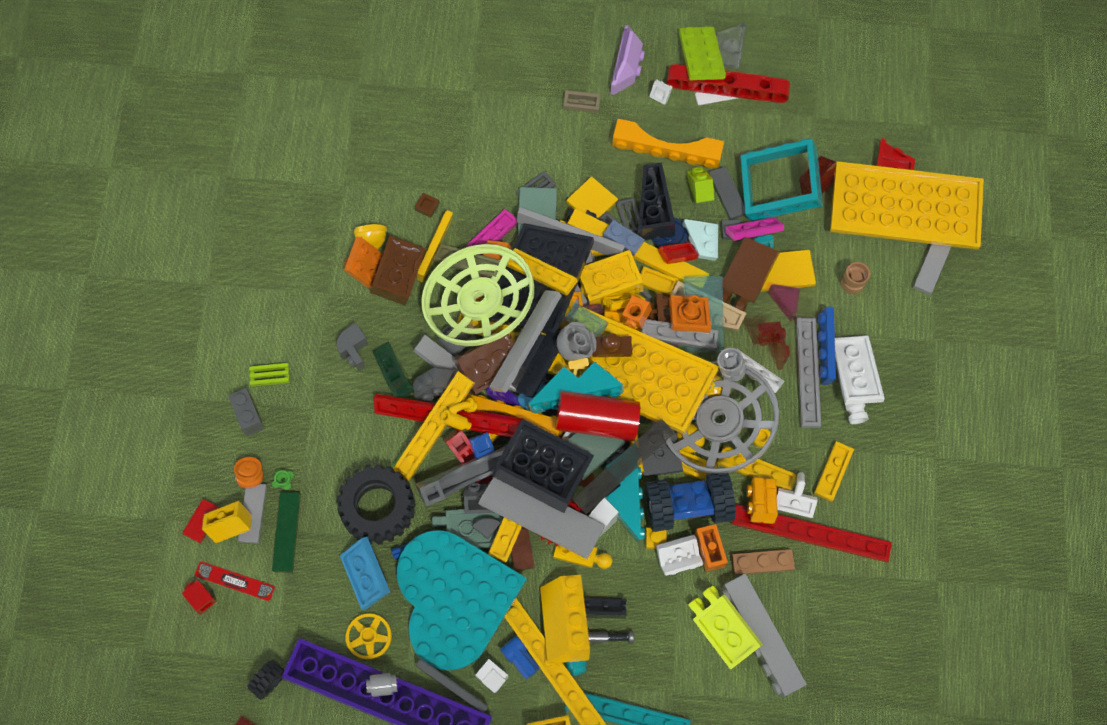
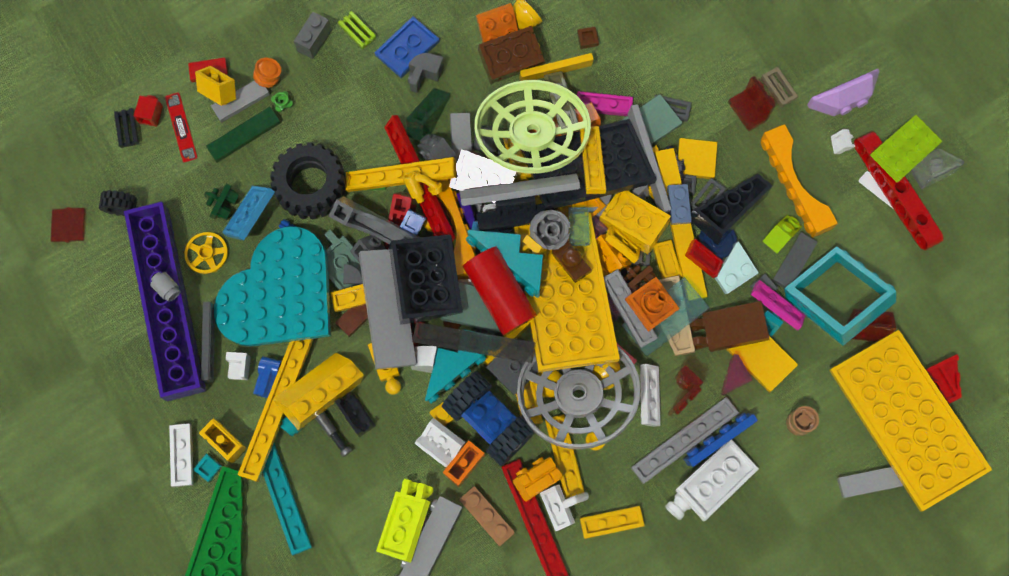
camera: 55 degrees right, 5 degrees up
orange brick [622,295,652,329] -> none
light grey wheel [717,348,746,382] -> none
none -> black tile [114,108,139,148]
none -> dark green hips [204,183,239,220]
none -> blue tile [374,16,440,78]
none -> clear red bracket [728,76,775,131]

